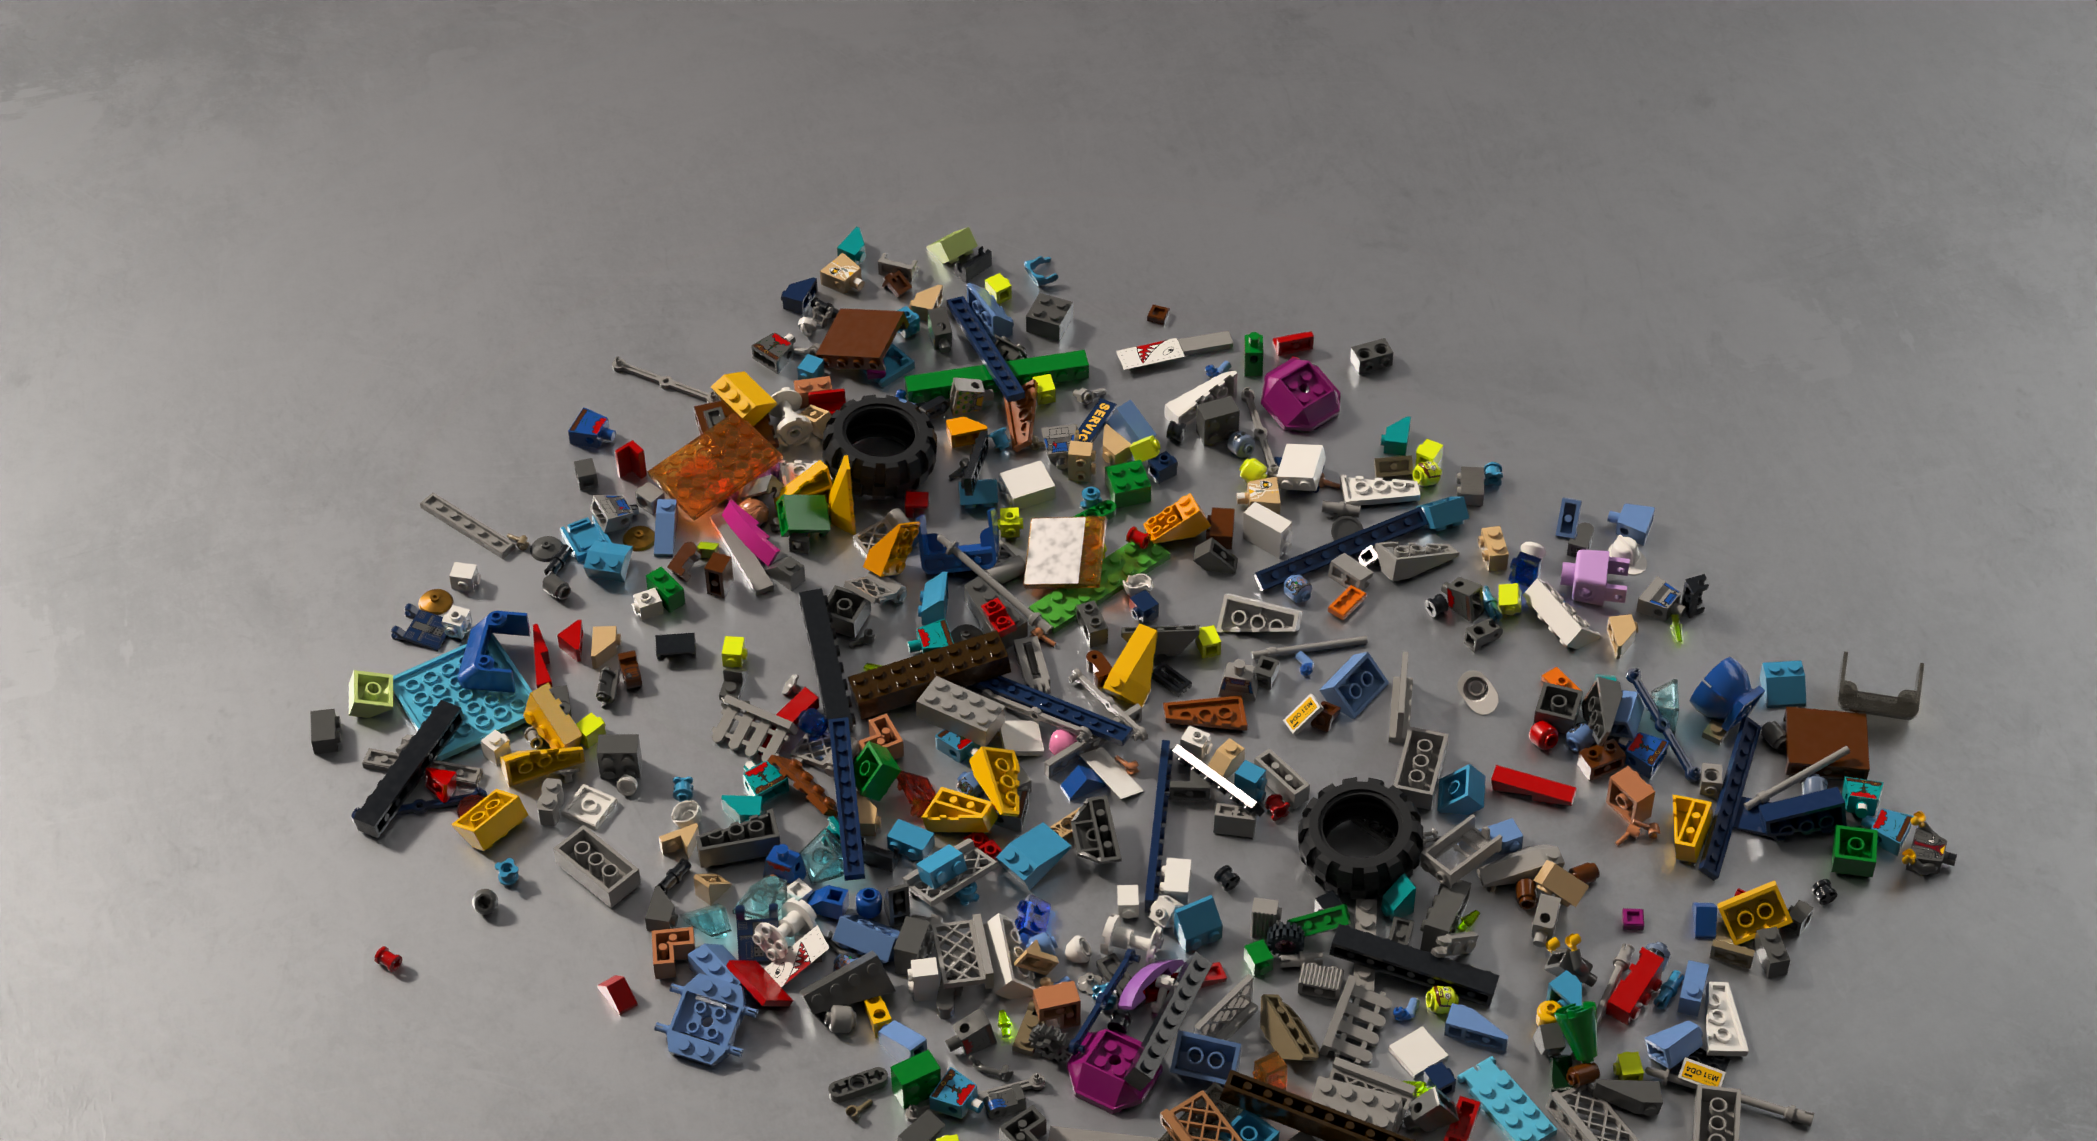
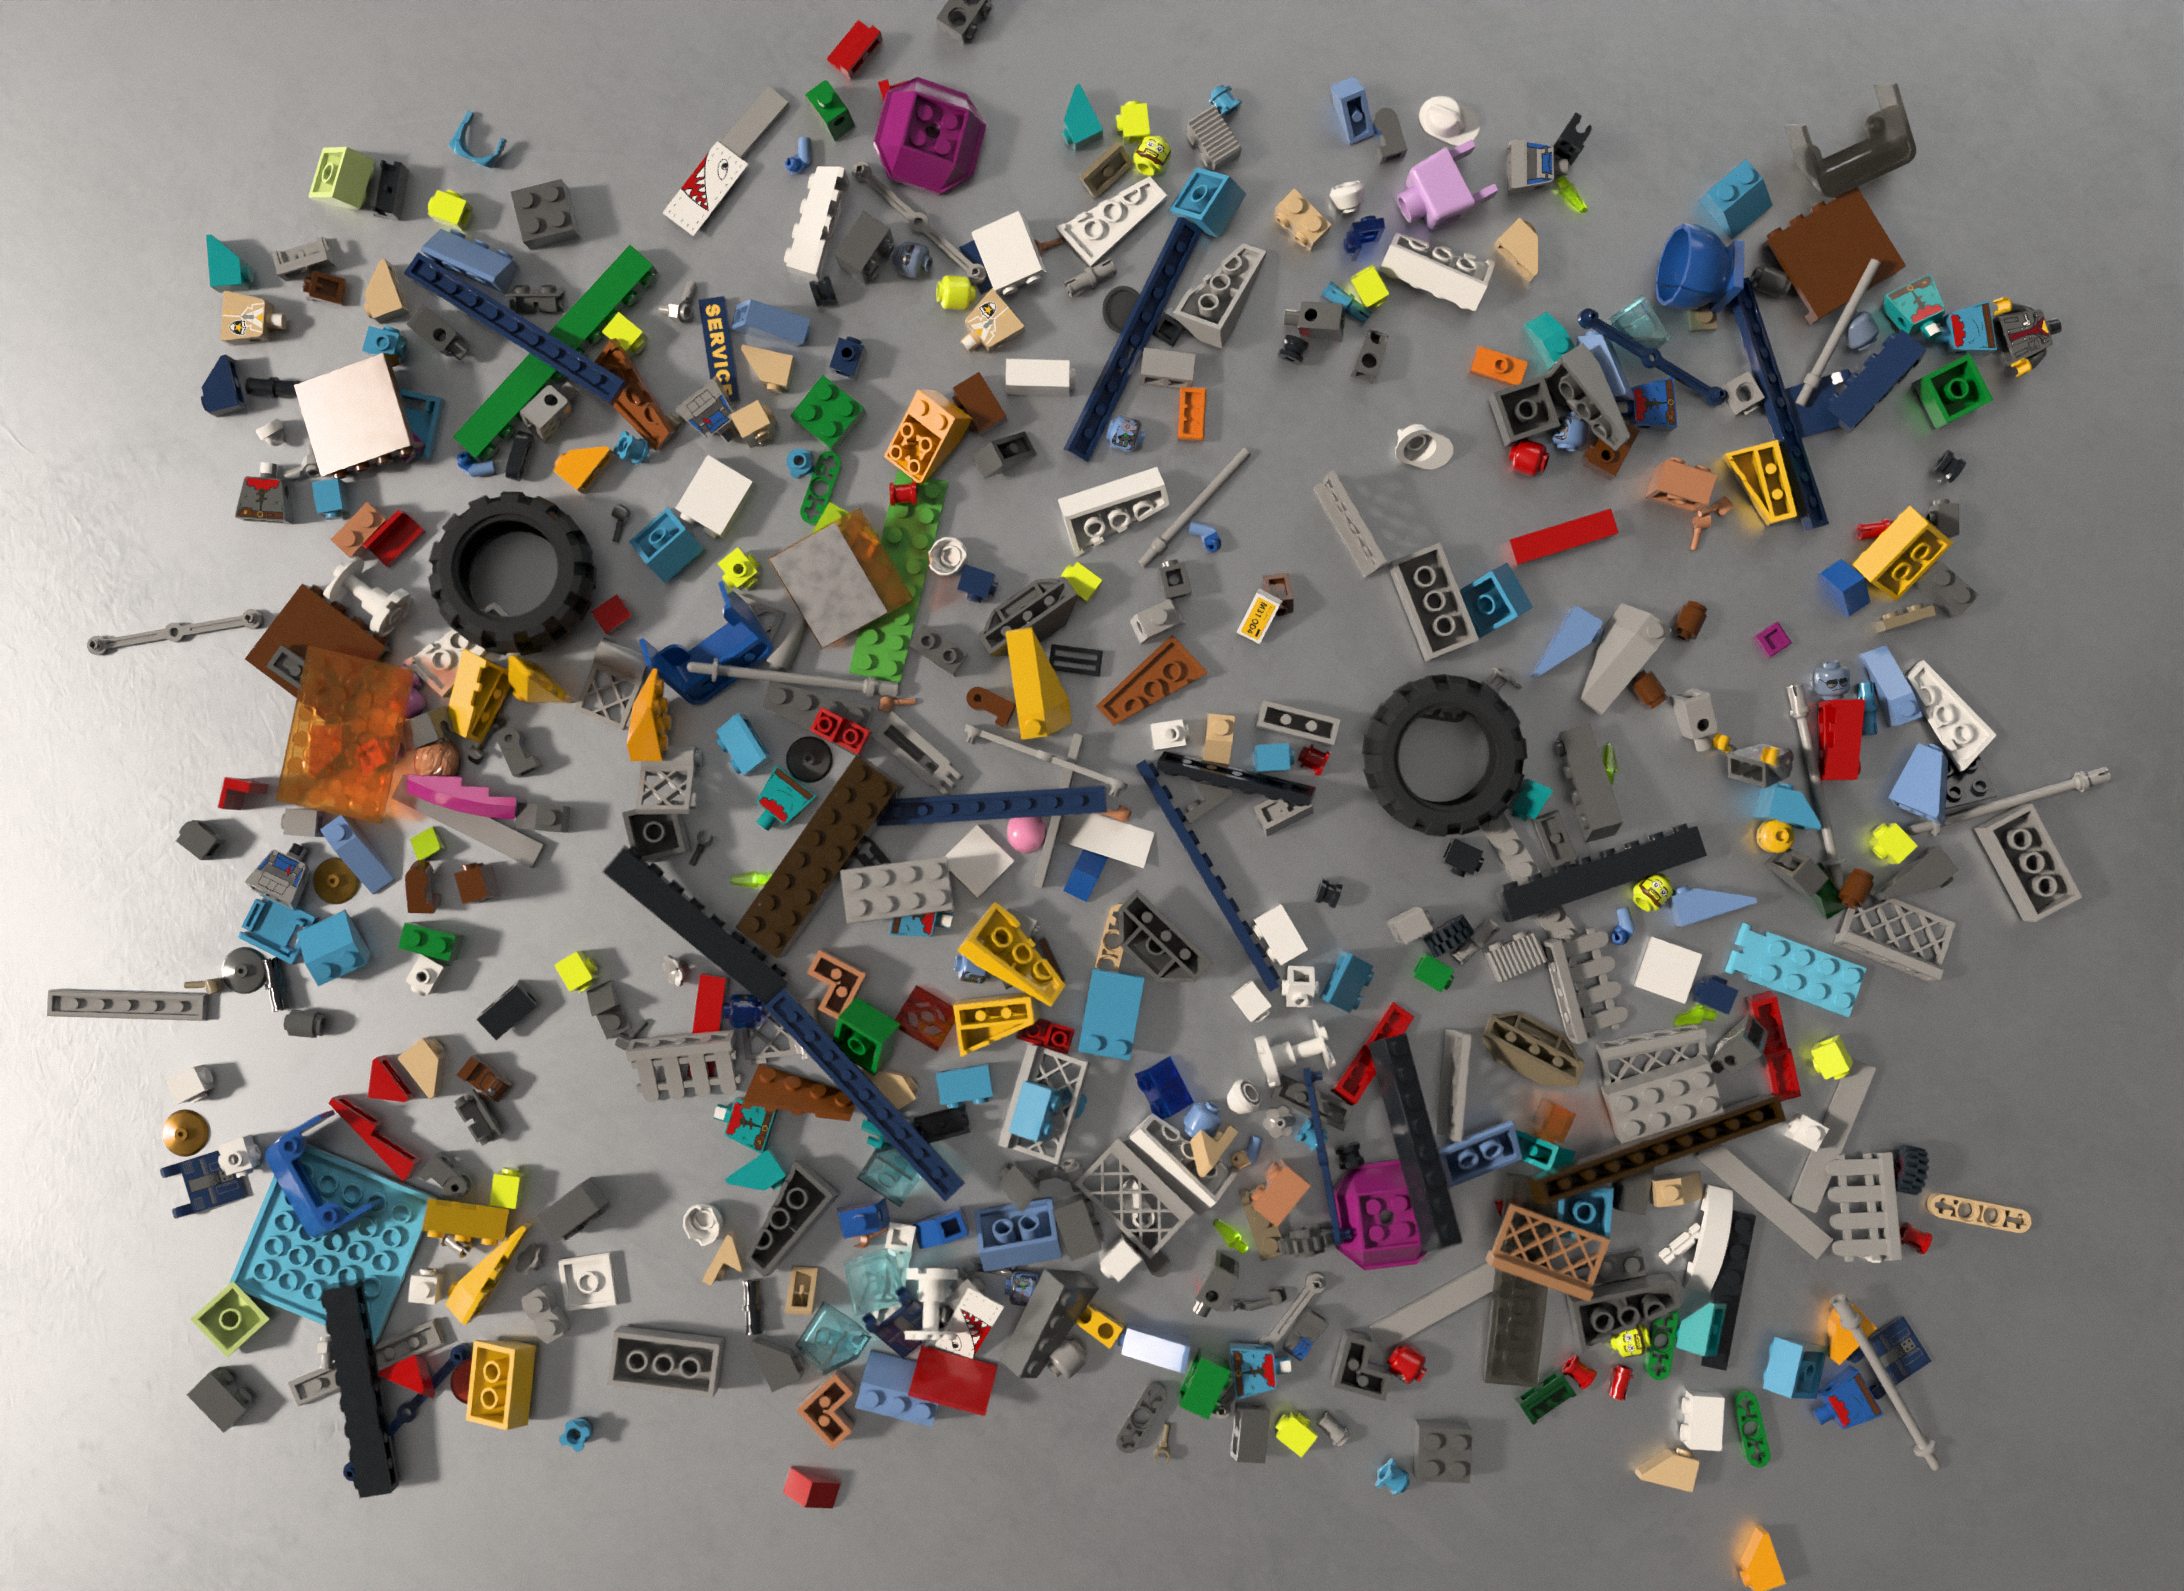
camera: 40 degrees left, 40 degrees up
dark grey piece [472,889,498,915] -> none
blue torso [568,407,616,448] -> none
white tile [617,774,638,796] -> none
medium blue piece [654,973,758,1067] -> none
dark azure brick [673,776,694,802] -> none
yellow slope [711,371,778,429] -> none
green panel [776,494,831,537] -> none
tan slope [798,405,831,439] -> none
light grey piece [812,302,833,329] -> none
blue head [855,888,882,918] -> none
black plate [961,431,989,496] -> none
light grey piece [981,689,1092,743] -> none
medium lavender slope [1117,959,1184,1010] -> none
neon yellow brick [1129,435,1161,462] -> none
reddish brown tile [1147,305,1170,325] -> none
white bar [1151,974,1175,1014] -> none
green plate [1287,904,1352,938] -> none
medium blue slope [1319,652,1389,719] -> none
light grey door [1420,814,1503,888] -> none
light grey hinge [1431,931,1479,958] -> none
tan brick [1533,860,1589,907] -> none
green cone [1554,1001,1598,1063] -> none
medium blue torso [1607,504,1655,546] -> none
tile [1678,1057,1726,1087] -> none

